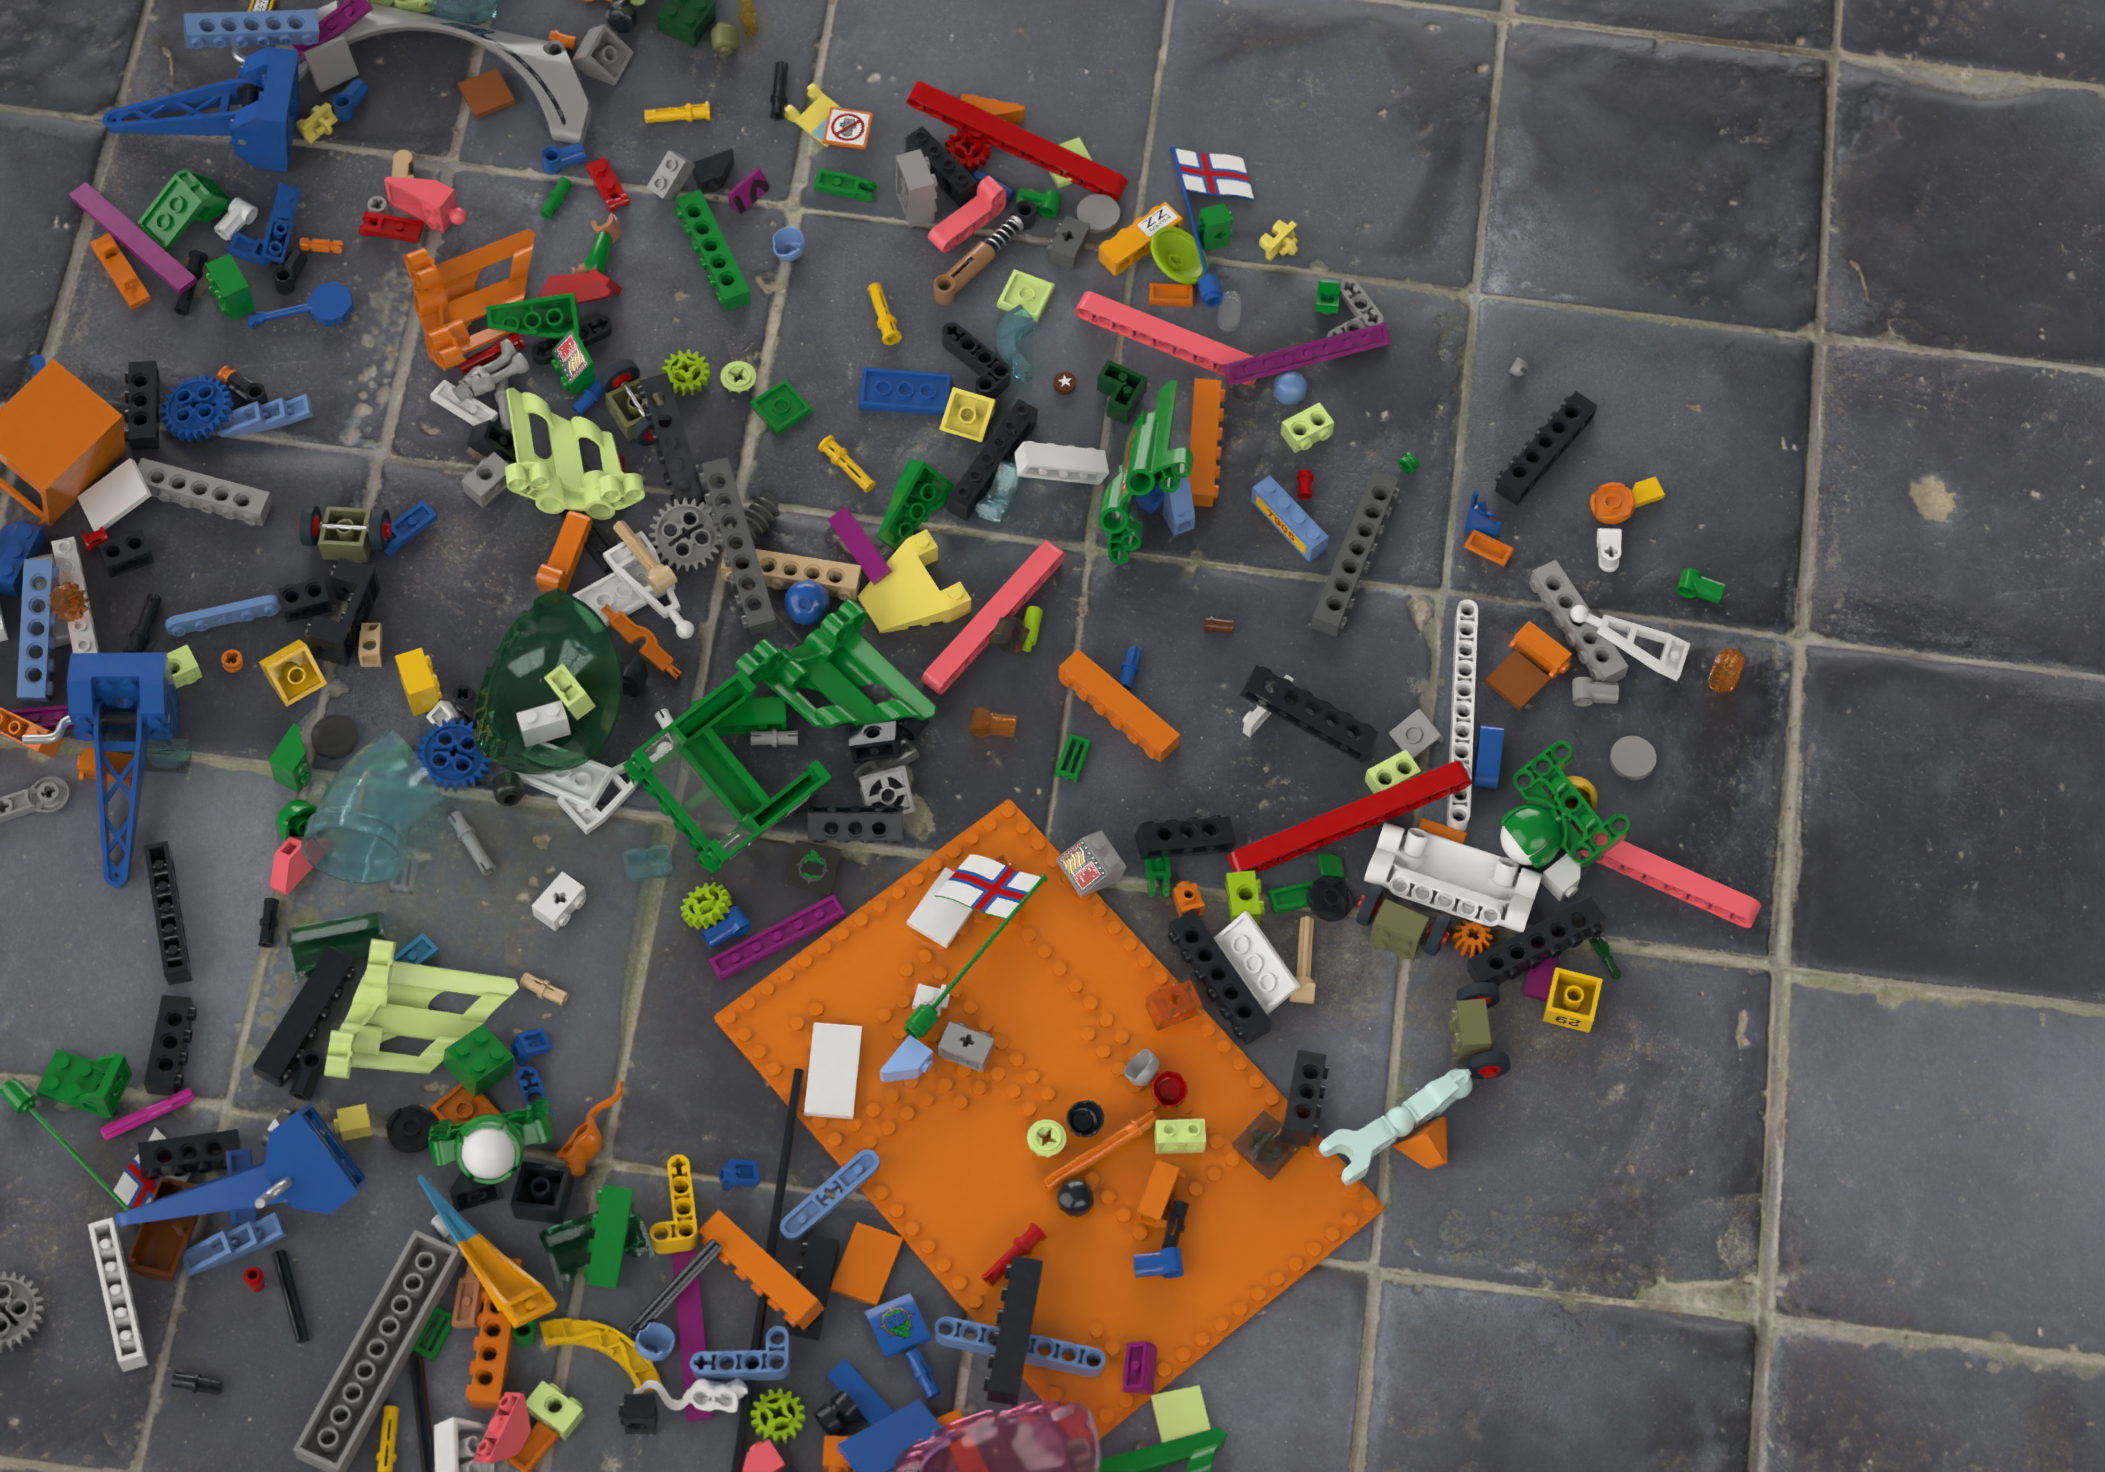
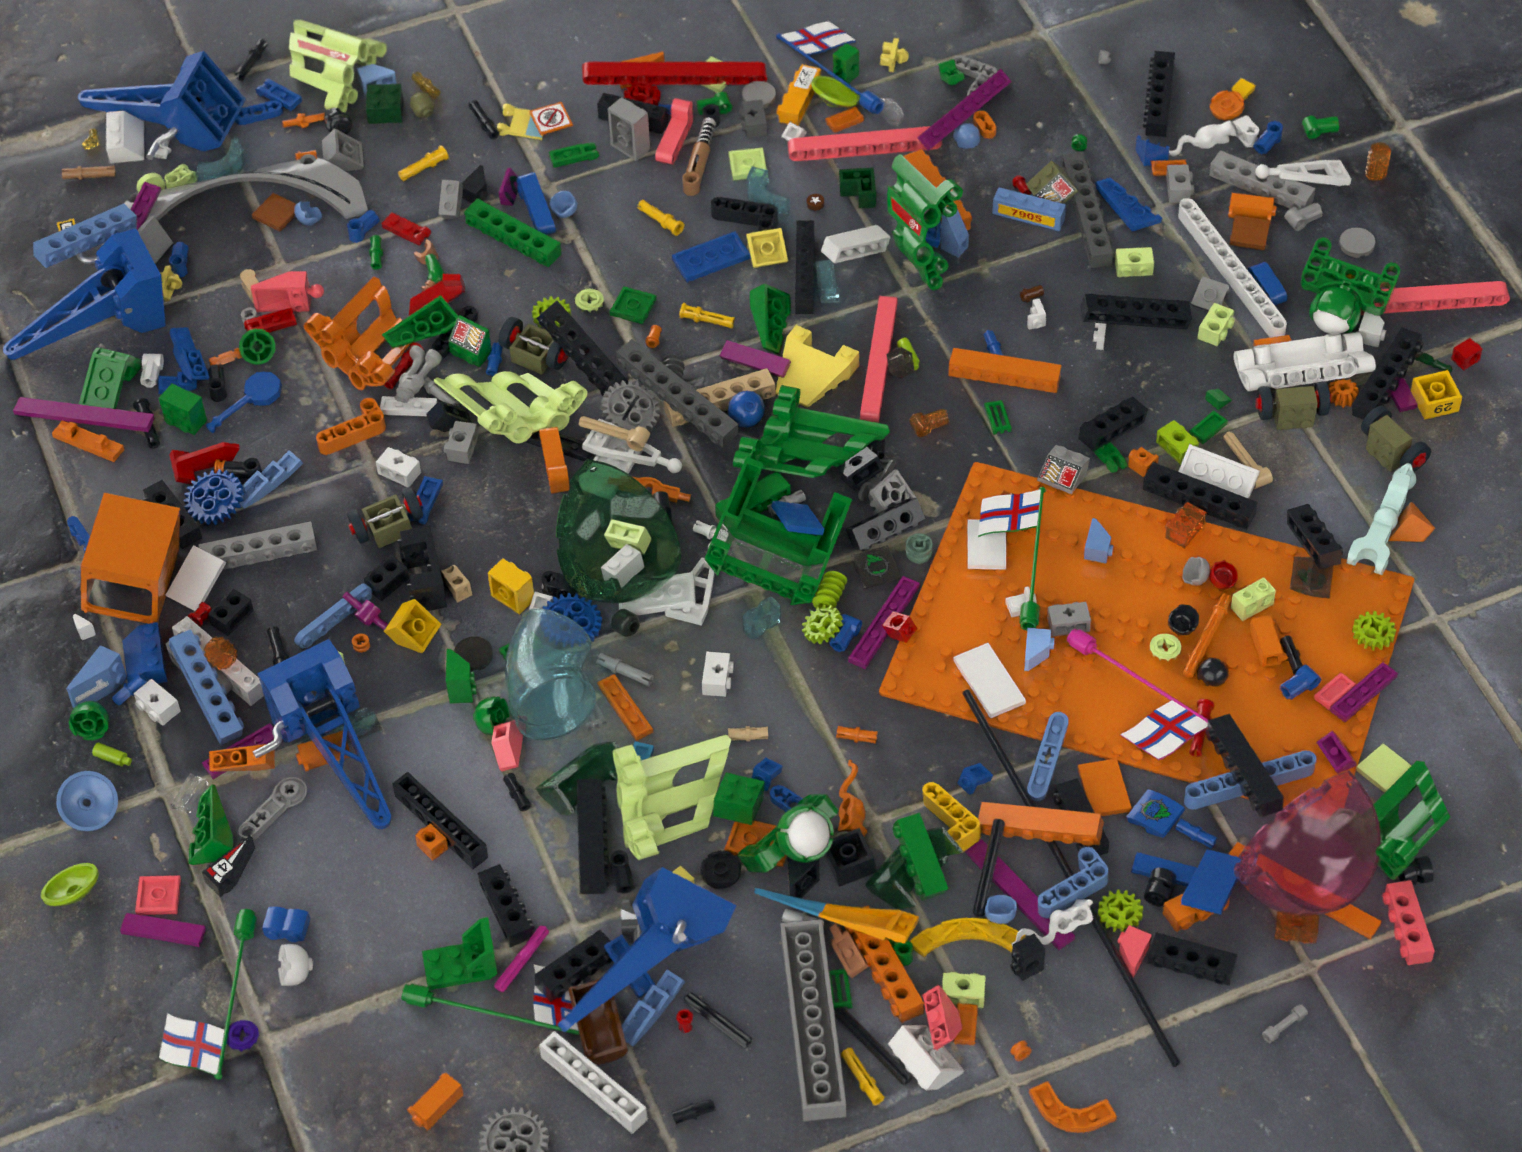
camera: 25 degrees left, 10 degrees down
red beam [1227,761,1472,874] -> none
yellowish green brick [1280,402,1334,453] -> none
black tile [1306,876,1353,922] -> none
none -> red piece [169,442,240,484]
none -> green cylinder [239,328,276,365]
none -> medium blue hair [294,201,322,226]
none -> orange beam [316,398,386,455]
none -> magenta piece [342,592,388,630]
none -> white brick [376,447,421,487]
none -> orange brick [415,824,448,861]
none -> blue beam [517,172,556,235]
none -> orange tile [597,674,653,741]
none -> orange pin [645,325,662,348]
none -> blue tile [771,501,824,535]
none -> white slope [781,122,807,141]
none -> lime piece [812,571,848,609]
none -> orange pin [836,725,878,744]
none -> red brick [882,611,918,643]
none -> sand green wheel [906,533,933,564]
none -> orange beam [973,111,996,139]
none -> slope [1026,160,1078,204]
none -> white bracket [1027,298,1046,330]
none -> flag [1067,628,1208,760]
none -> medium blue slope [1084,518,1114,563]
none -> blue wing [1095,178,1162,231]
none -> yellowish green brick [1115,247,1154,277]
none -> light grey brick [1166,165,1194,203]
none -> white animal [1169,120,1236,156]
none -> blue piece [1254,121,1283,155]
none -> coral tile [1314,673,1356,710]
none -> magenta tile [1330,662,1398,722]
none -> lime gear [1352,611,1396,651]
none -> red brick [1451,338,1483,371]

